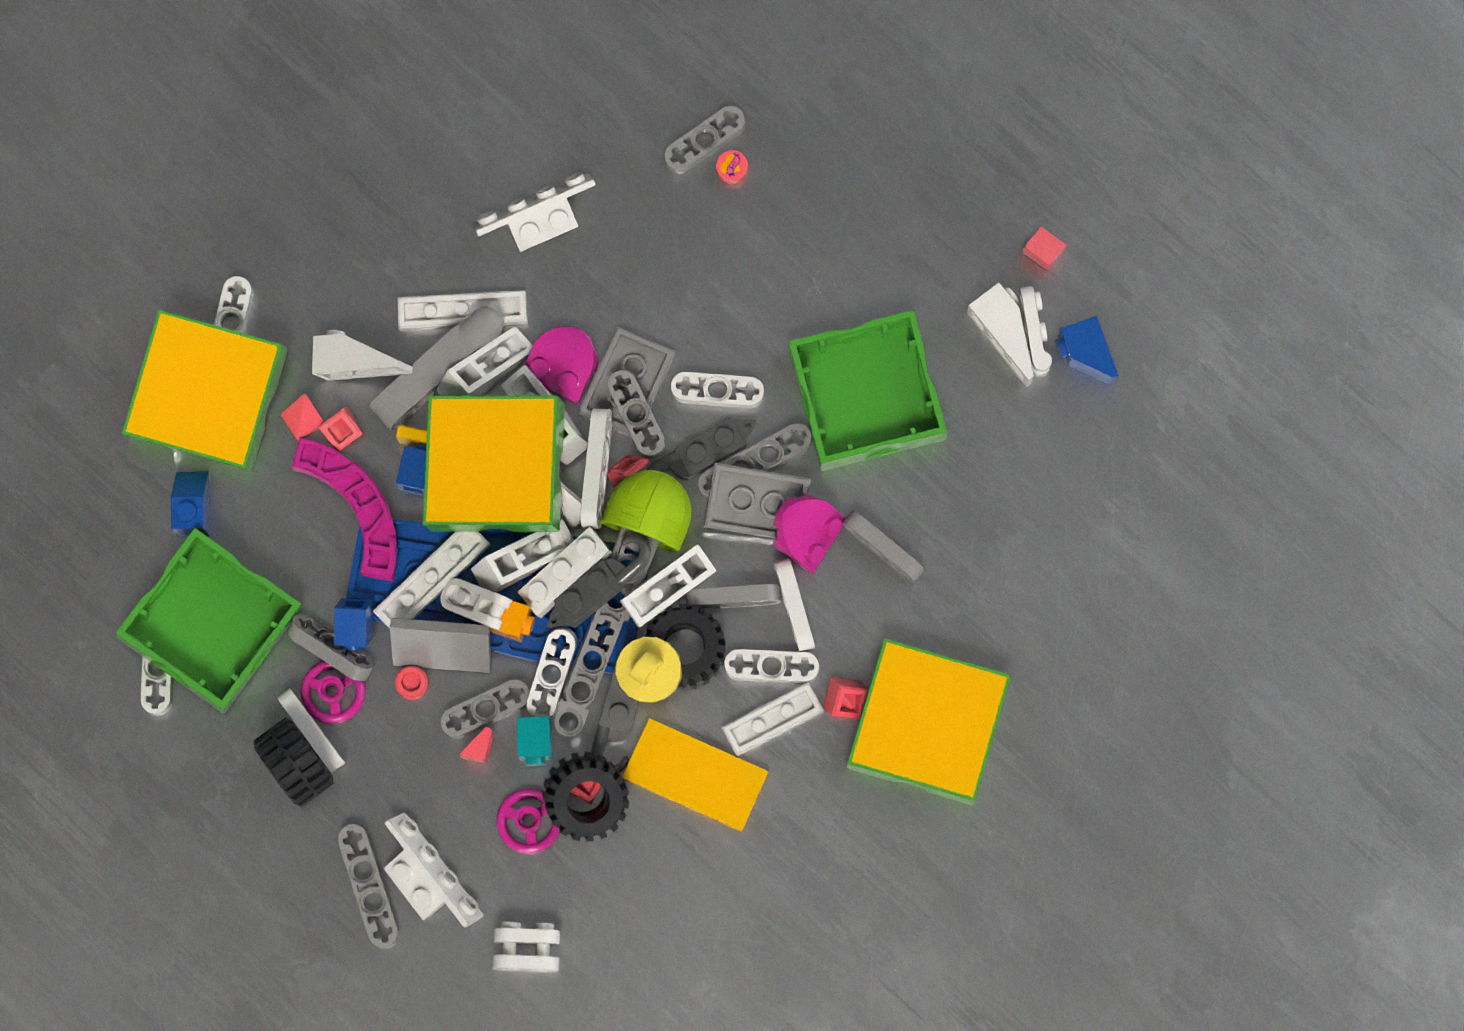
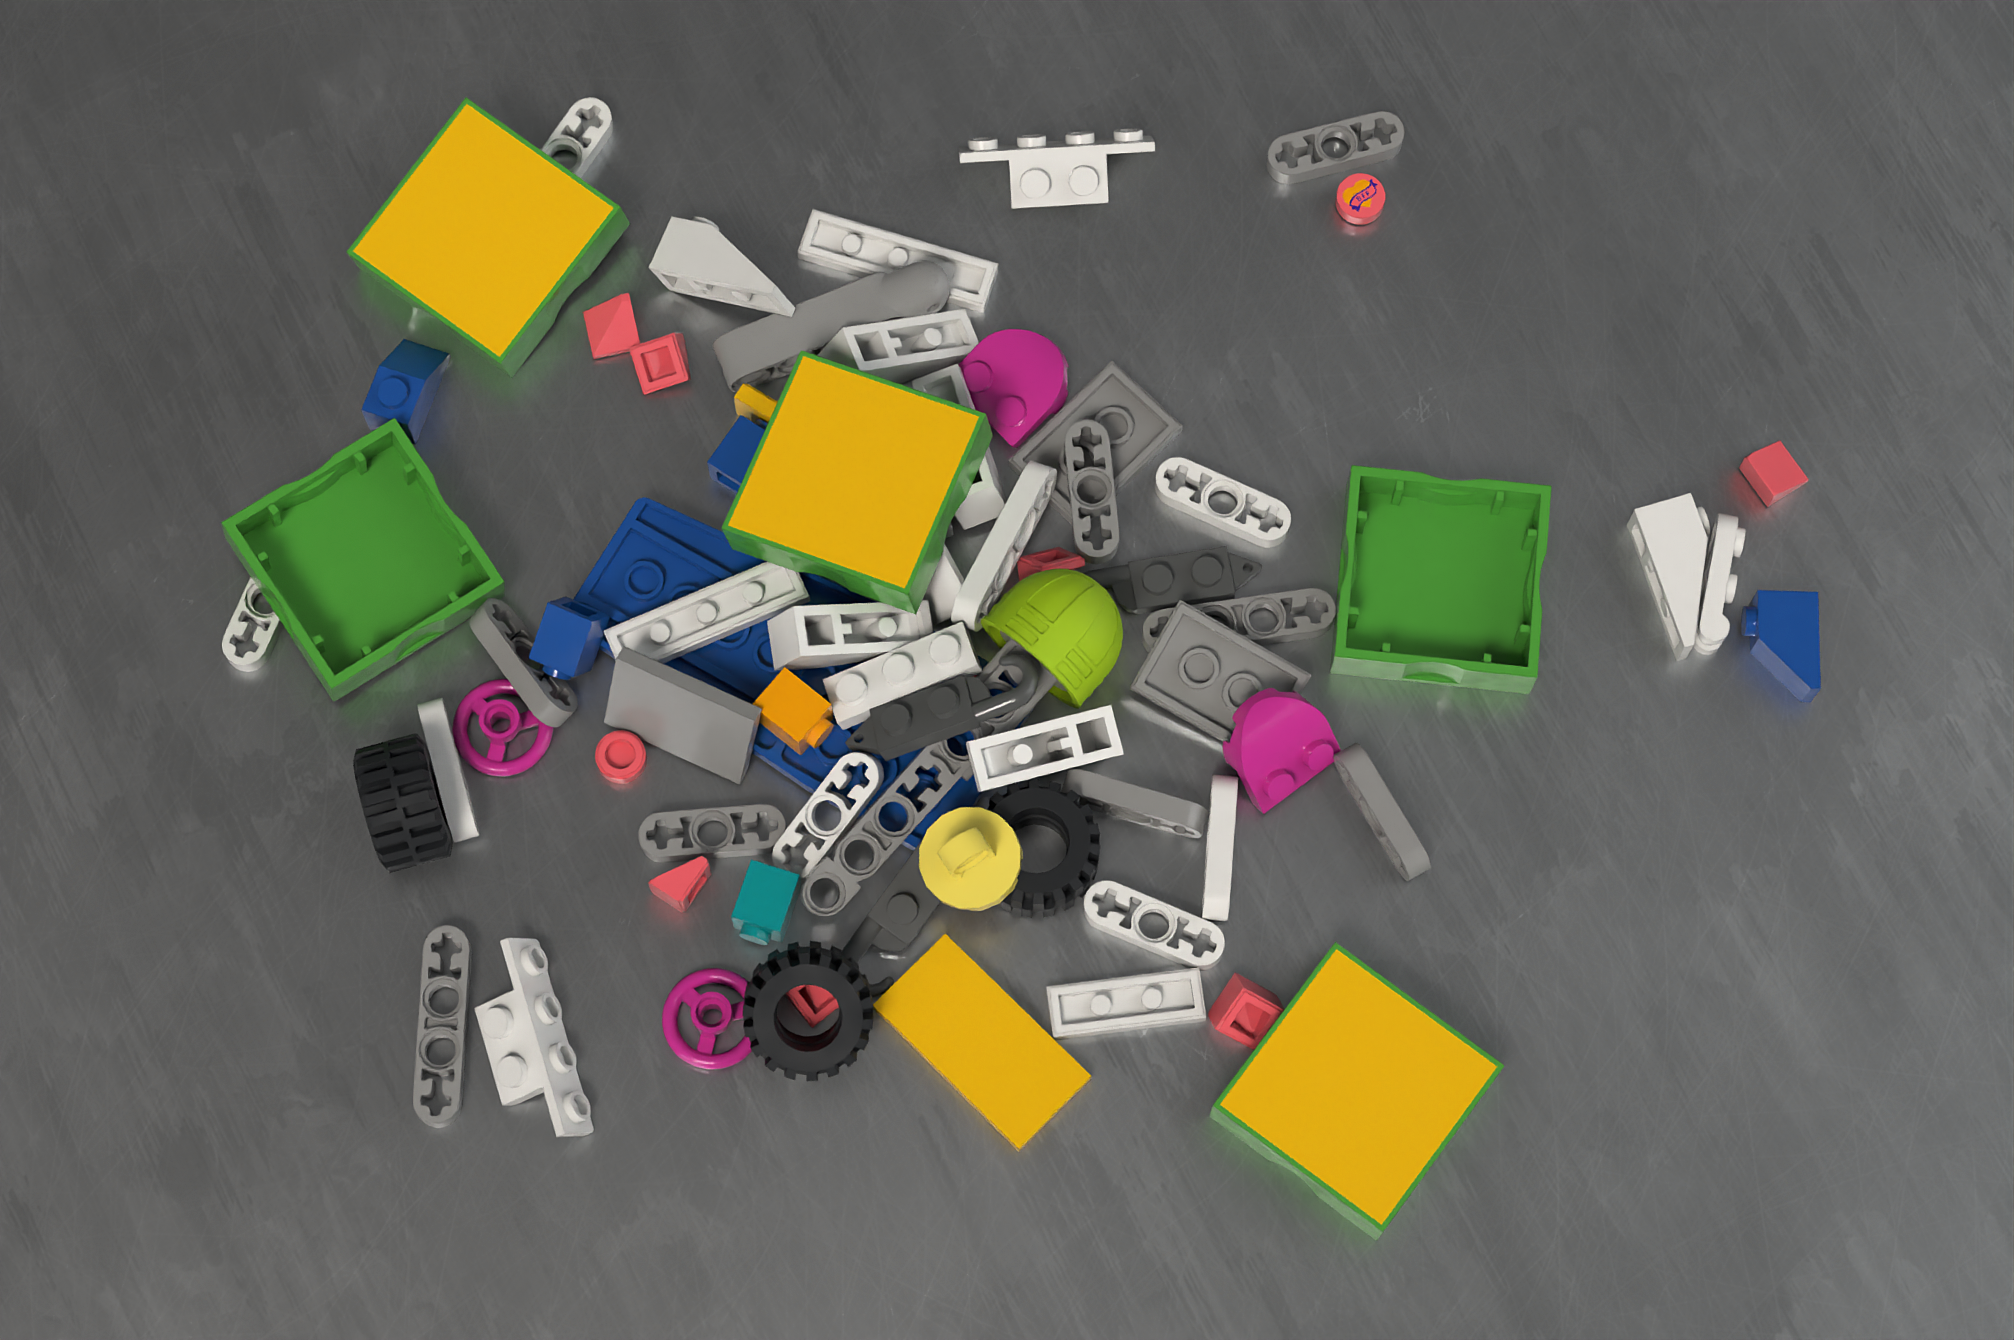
camera: 15 degrees right, 5 degrees down
dark pink tile [292,437,398,582] -> none
white plate [441,578,512,631] -> none
white brick [492,922,560,972] -> none

